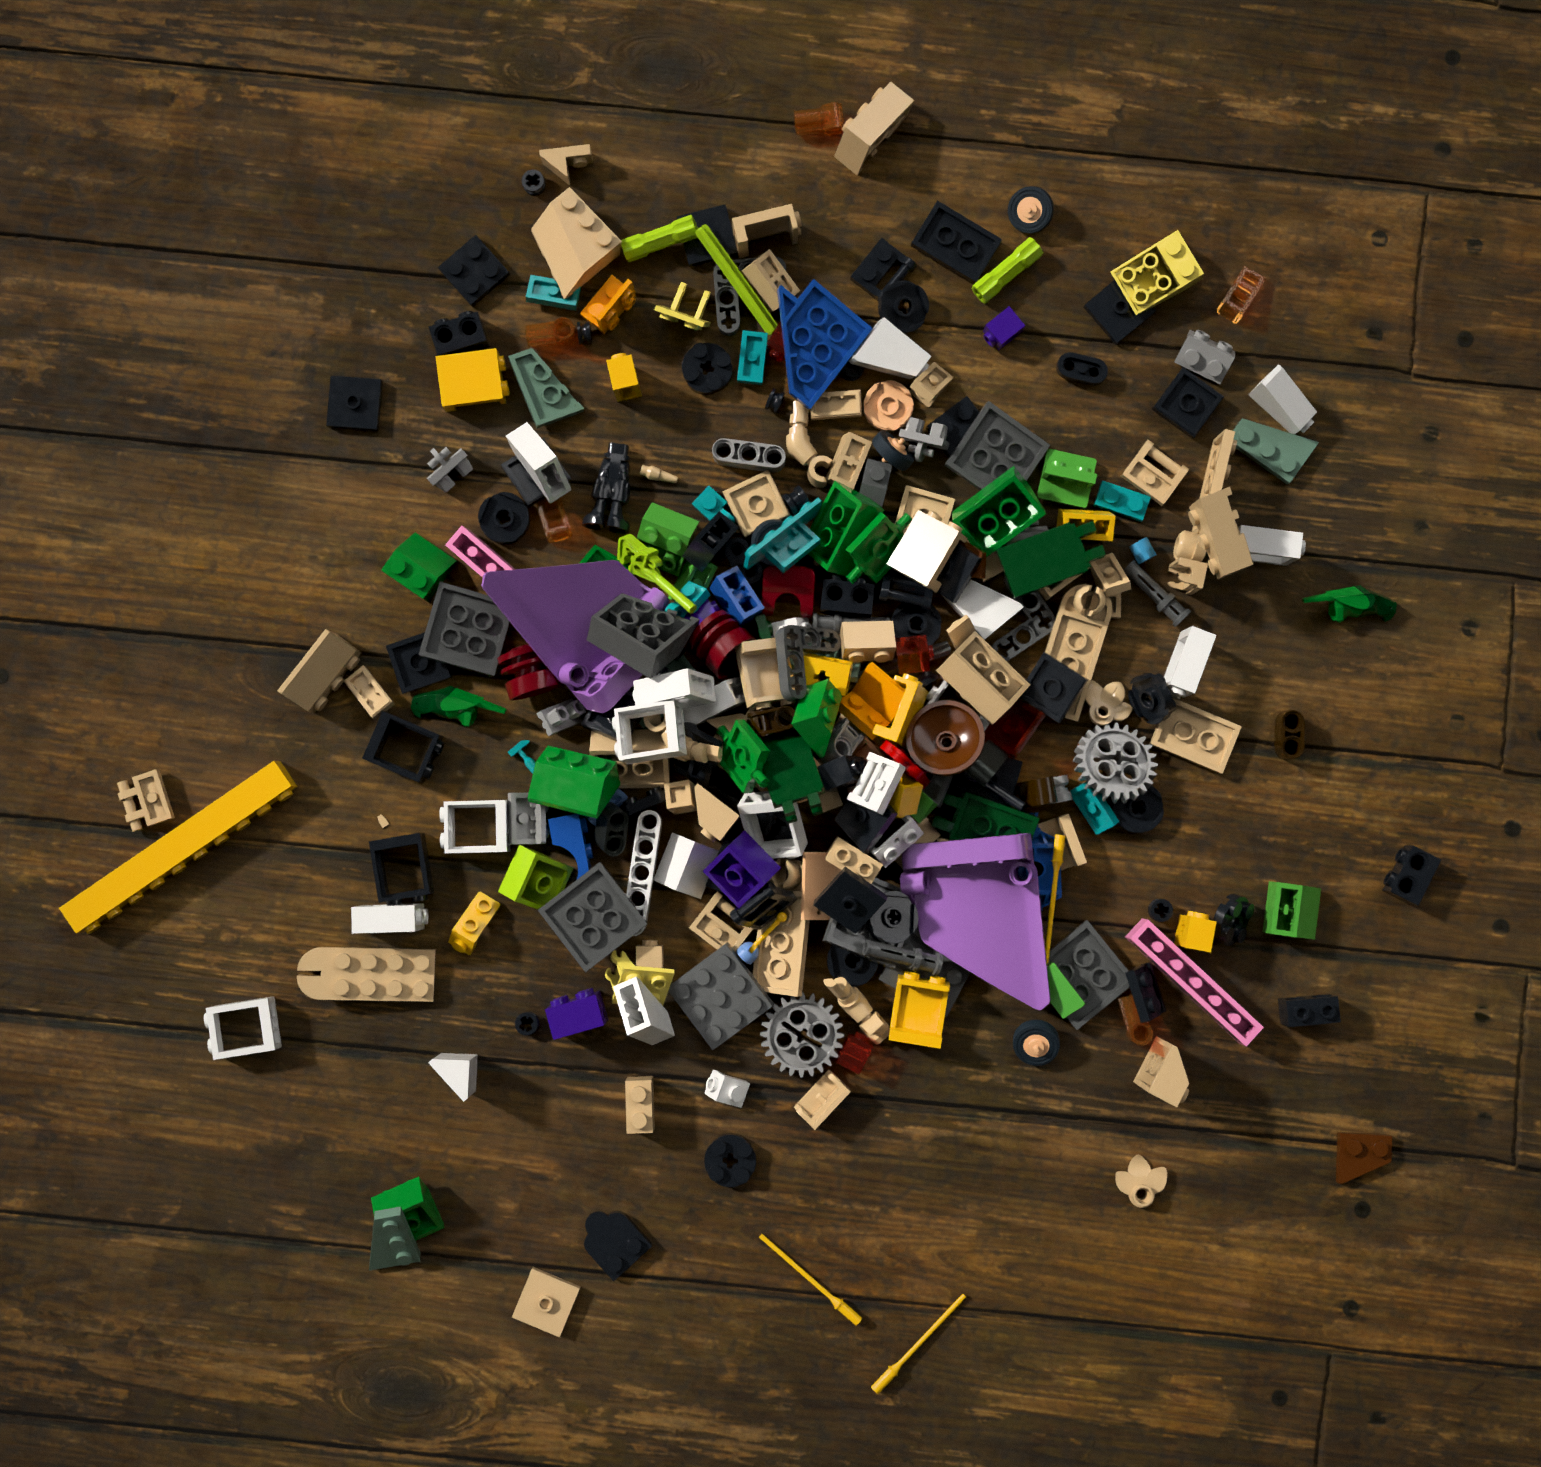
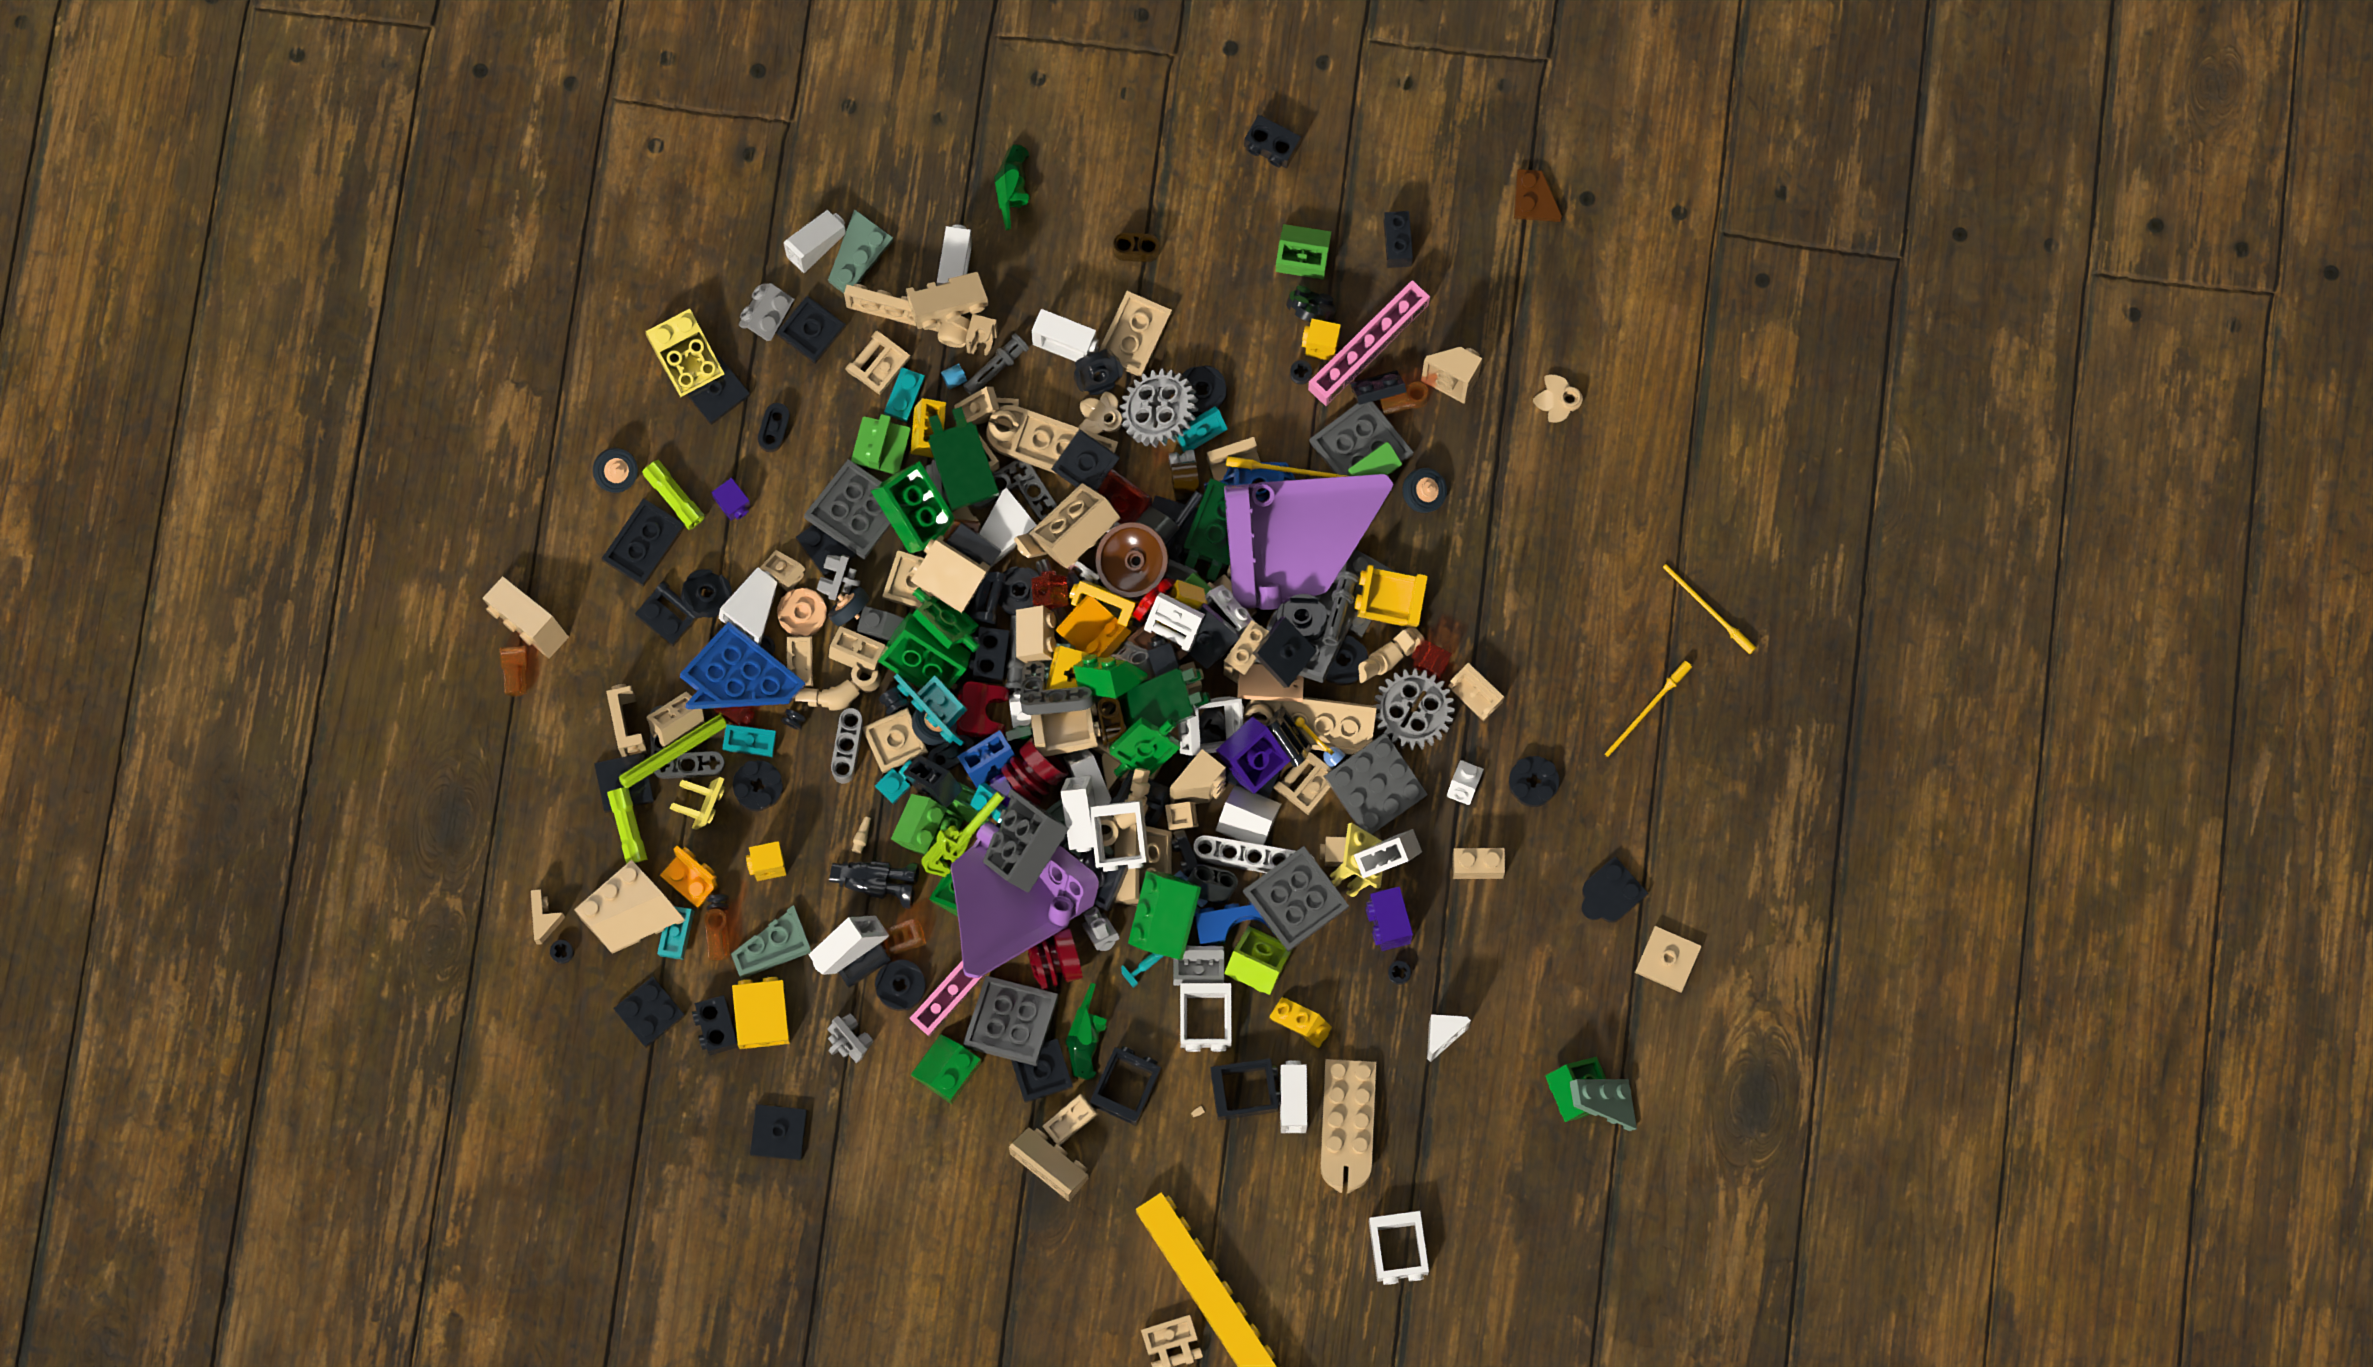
camera: 90 degrees left, 10 degrees down
clear orange slope [1216,265,1266,324] -> none

